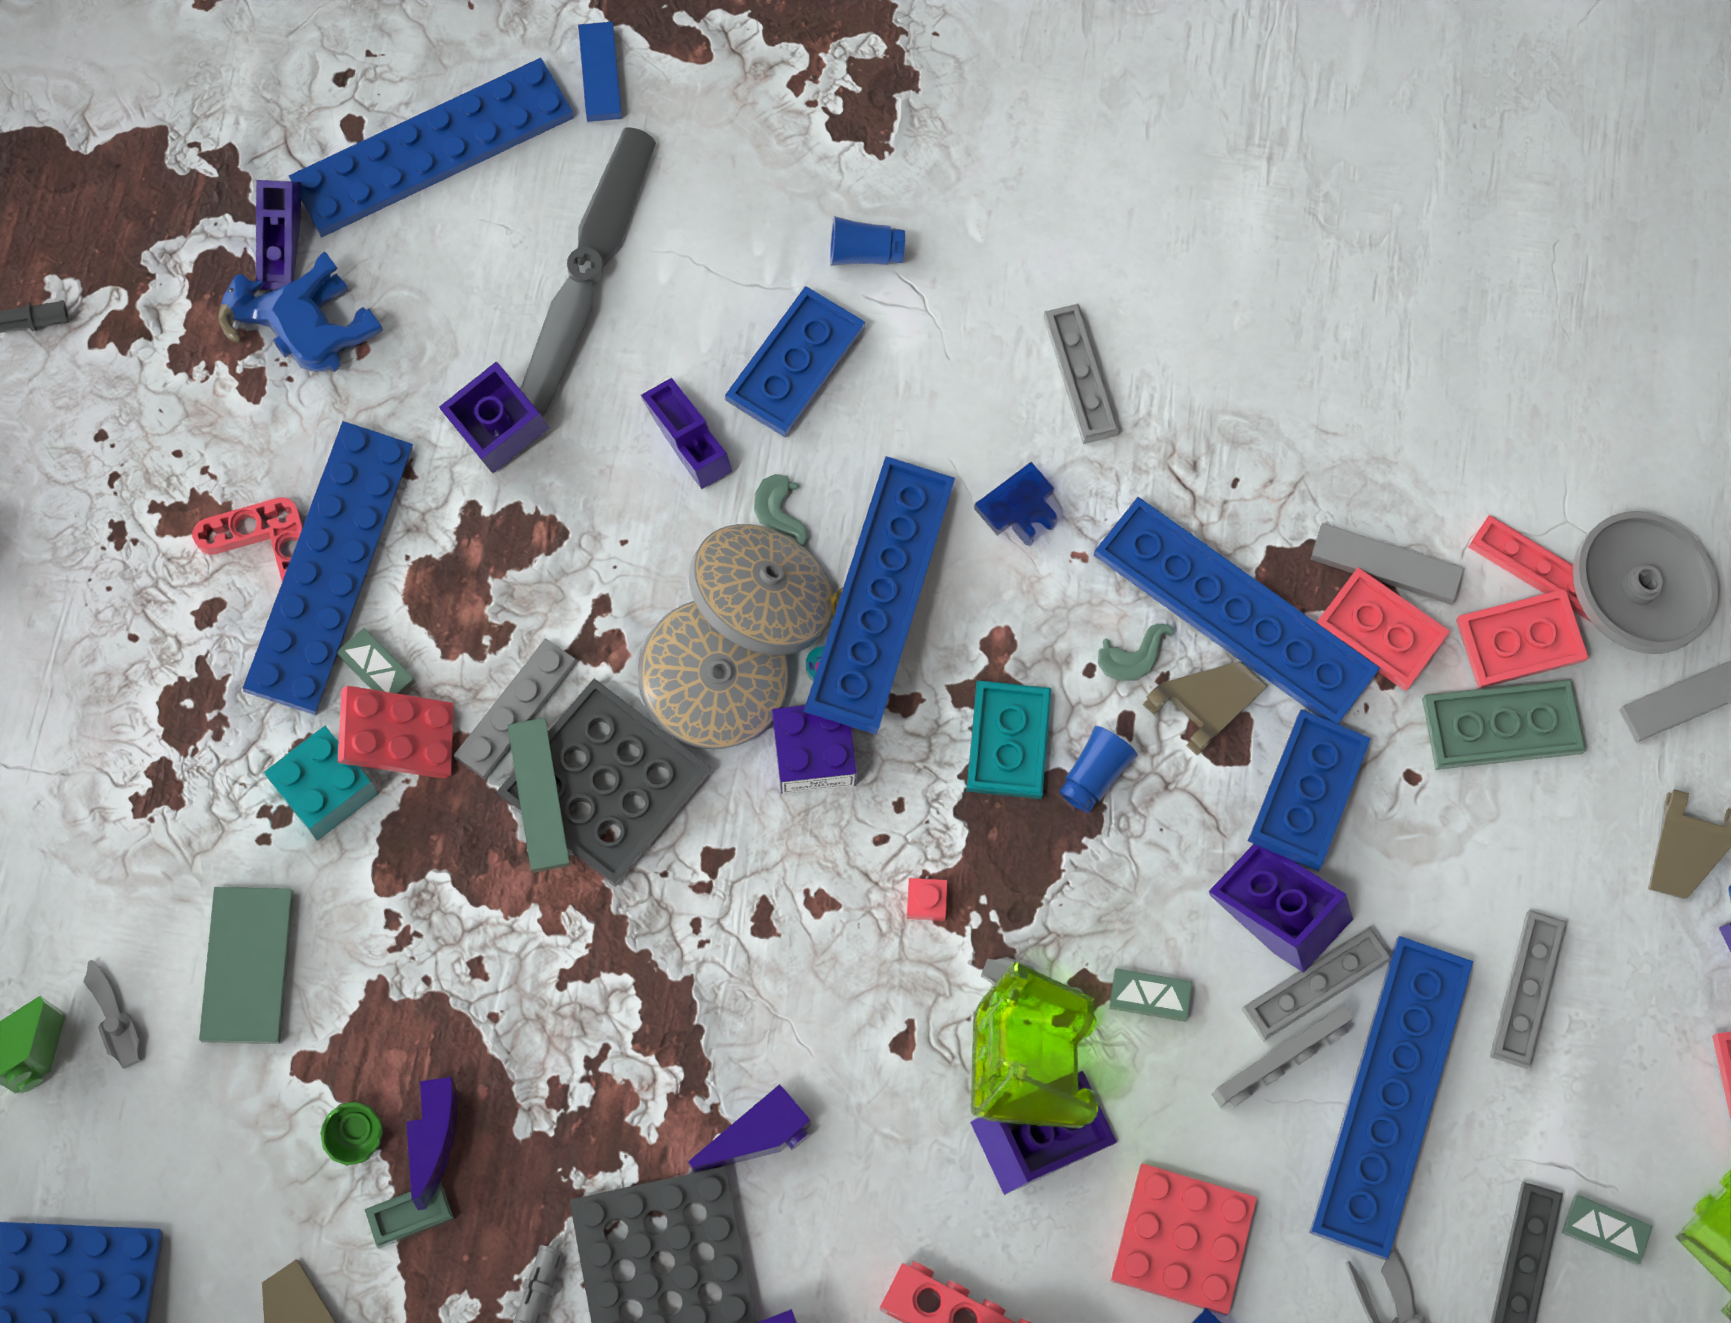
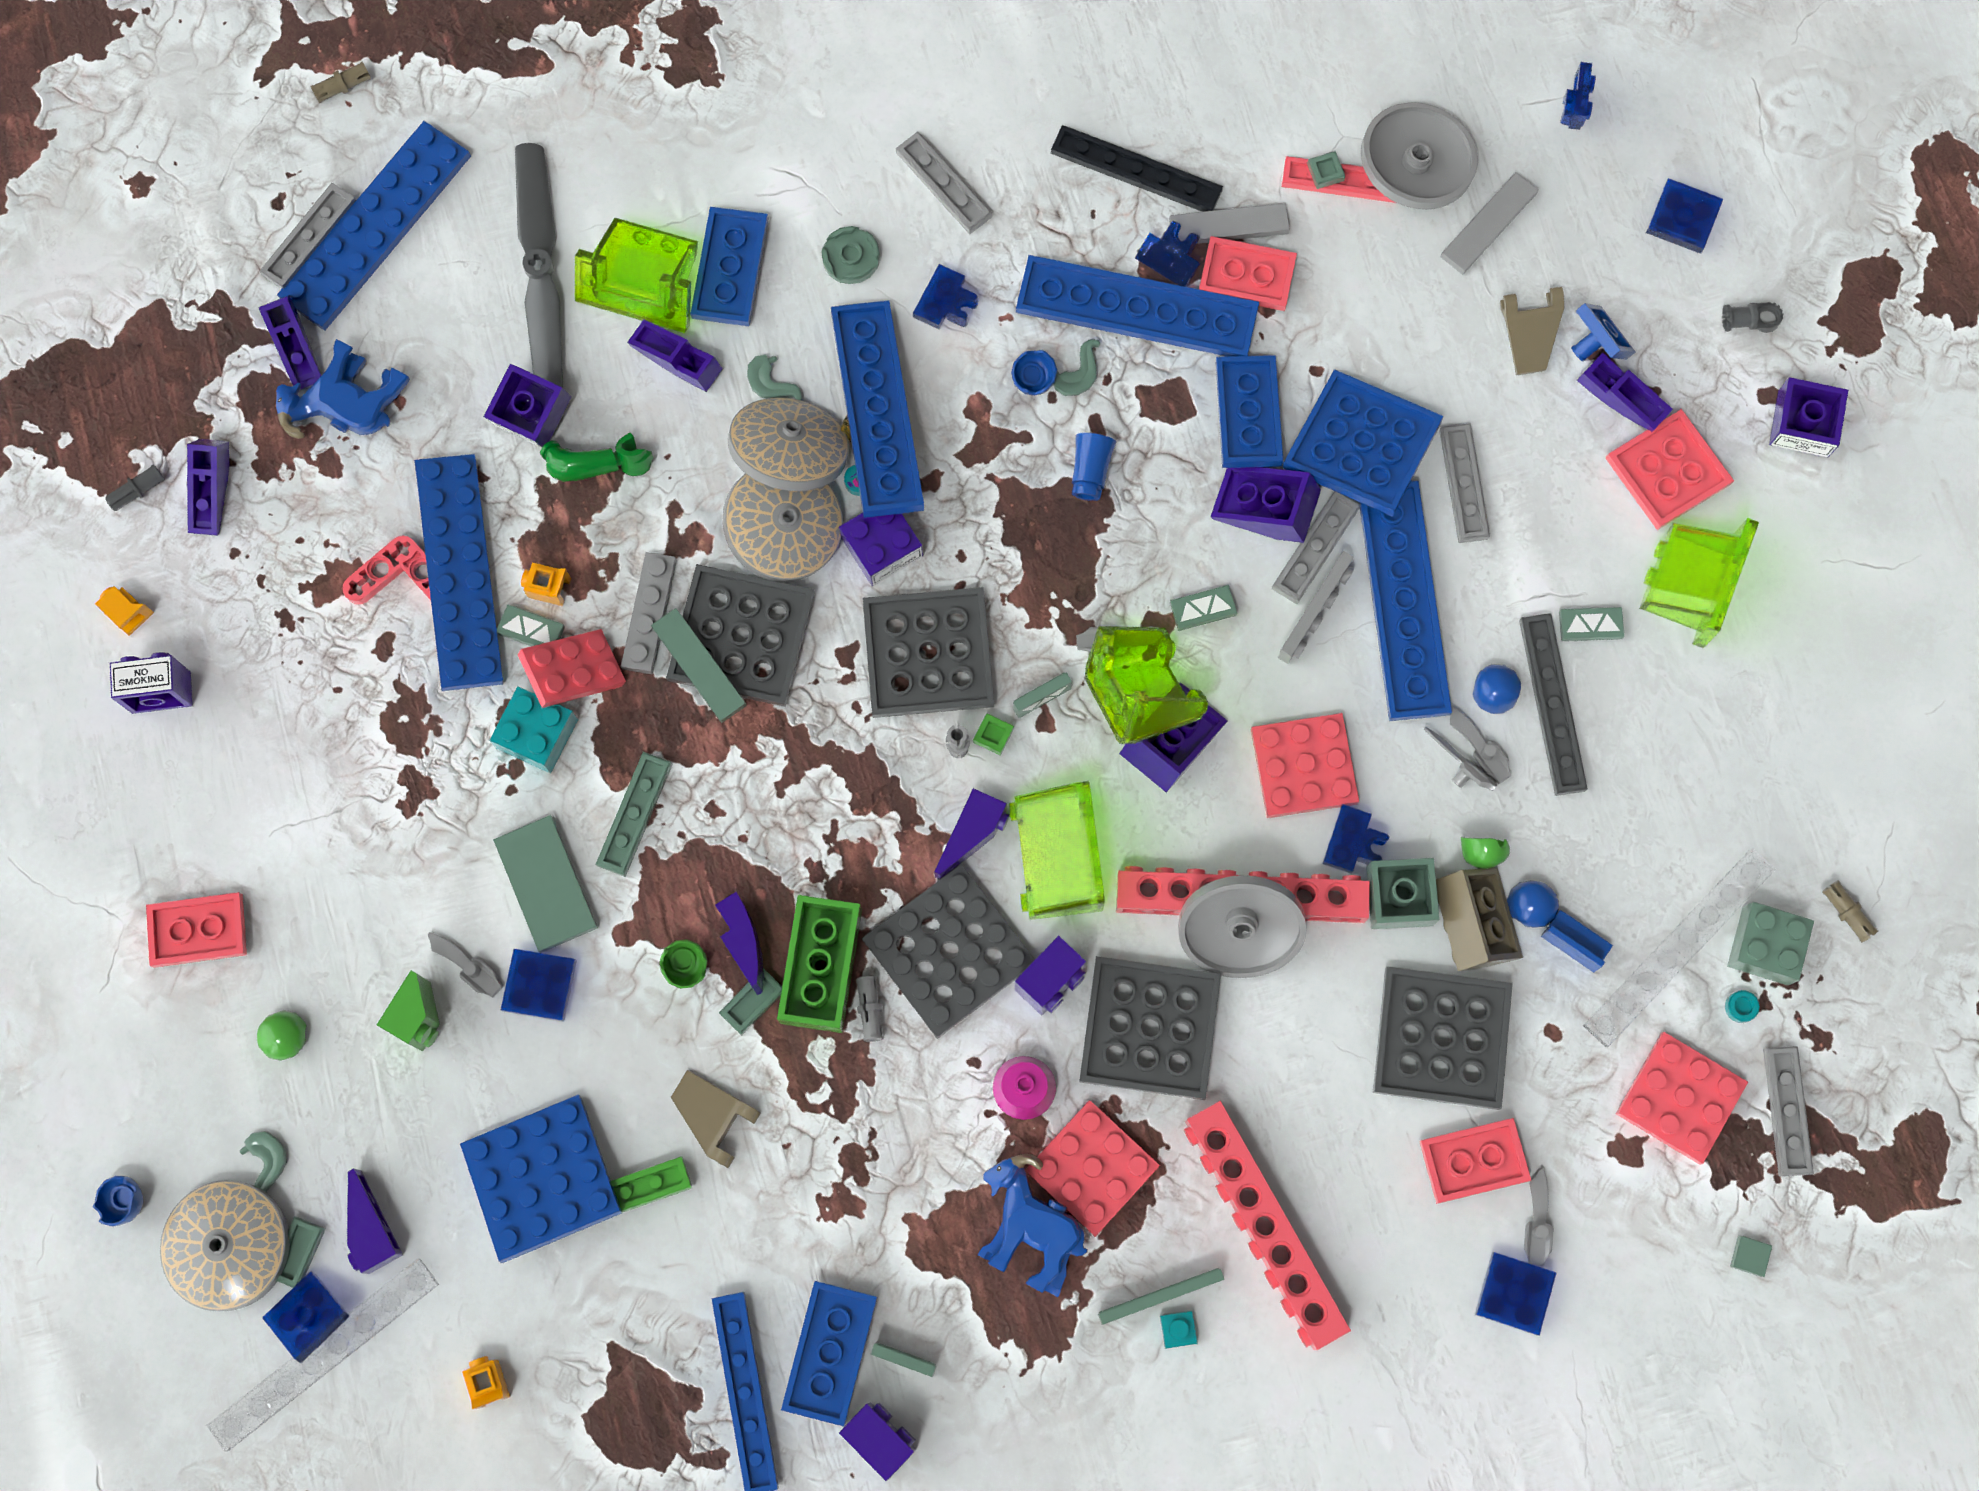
camera: 20 degrees left, 5 degrees up
blue tile [578,21,622,122] -> none
blue plant [830,216,905,266] -> none
coral plate [907,878,947,921] -> none
teal tile [966,680,1051,799] -> none
dark tan flag [1143,661,1267,756] -> none
sand green tile [1422,679,1586,770] -> none
coral plate [1456,589,1588,689] -> none
none -> dark purple slope [187,439,229,536]
none -> light grey plate [259,182,356,289]
none -> clear blue plate [501,949,577,1022]
none -> light orange window [521,562,571,606]
none -> green piece [540,432,653,482]
none -> clear neon green windscreen [575,218,698,333]
none -> sand green tile [595,752,673,877]
none -> bright green brick [777,895,862,1033]
none -> sand green tile [821,226,880,284]
none -> dark grey piece [863,587,994,718]
none -> light grey pin [946,725,970,758]
none -> bright green plate [973,713,1014,756]
none -> clear neon green windscreen [1009,781,1105,920]
none -> blue hair [1011,350,1057,395]
none -> sand green tile [1013,672,1072,718]
none -> black tile [1051,125,1223,212]
none -> clear blue plate [1135,221,1201,287]
none -> blue plate [1283,369,1444,517]
none -> sand green tile [1307,151,1345,189]
none -> blue hair [1472,664,1521,714]

